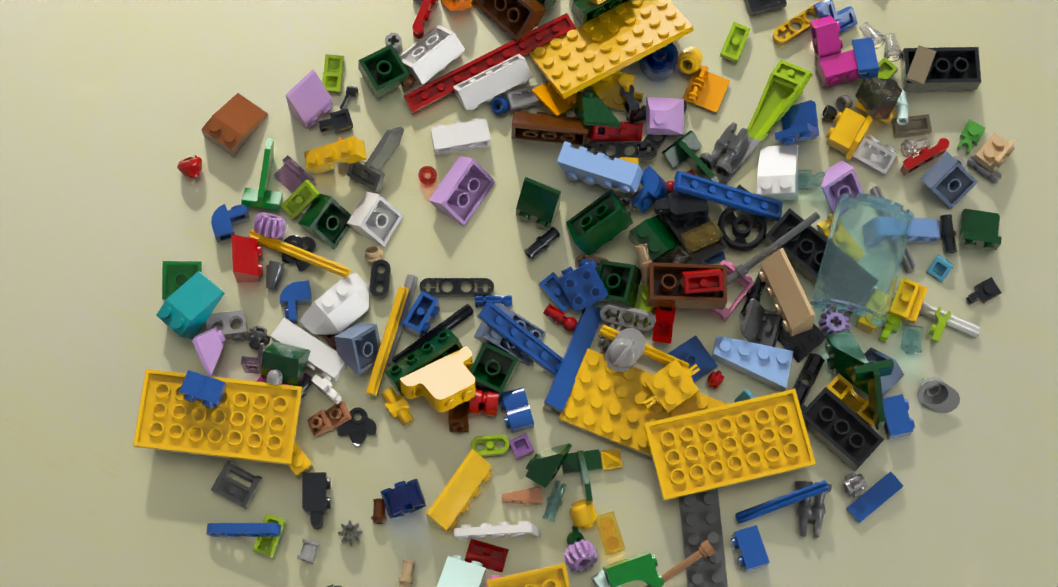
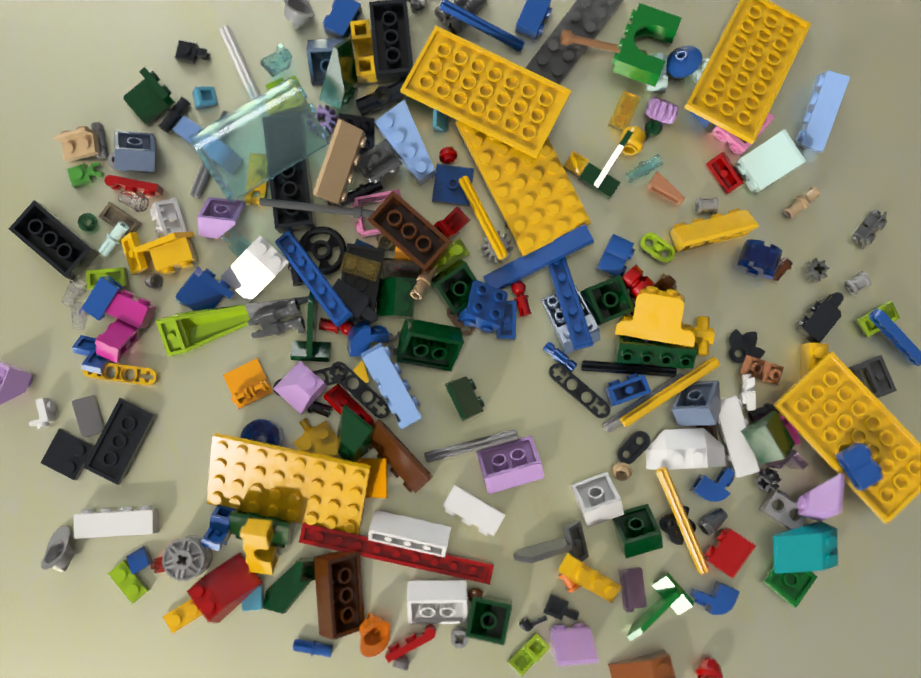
camera: 135 degrees left, 10 degrees up
lavender gear [254,212,286,239] -> none
light grey hinge [266,369,283,385] -> none
lime plate [281,180,321,220] -> none
clear red plate [418,166,437,185] -> none
white wing [454,521,541,539] -> none
blue plate [491,96,509,115] -> none
light grey plate [505,84,543,112] -> none
medium lavender plate [509,433,534,460] -> none
black pin [524,227,560,260] -> none
dark green slope [525,443,572,488] -> none
light grey beam [600,303,656,331] -> none
light grey piece [605,328,645,372] -> none
black plate [619,85,640,120] -> none
yellow plate [643,359,700,414] -> none
yellow head [677,47,703,74] -> none
red slope [682,269,723,294] -> none
lime plate [720,22,751,63] -> none
black hinge [822,104,837,121] -> none
dark green piece [851,359,894,430] -> none
clear smoke brick [855,77,902,120] -> none
yellow plate [888,277,928,323] -> none
dark tan tile [905,45,936,86] -> none
lime plate [928,307,951,343] -> none
none -> clear green plate [78,213,98,232]
none -> light grey axle [425,429,518,463]
none -> light grey bush [696,197,719,214]

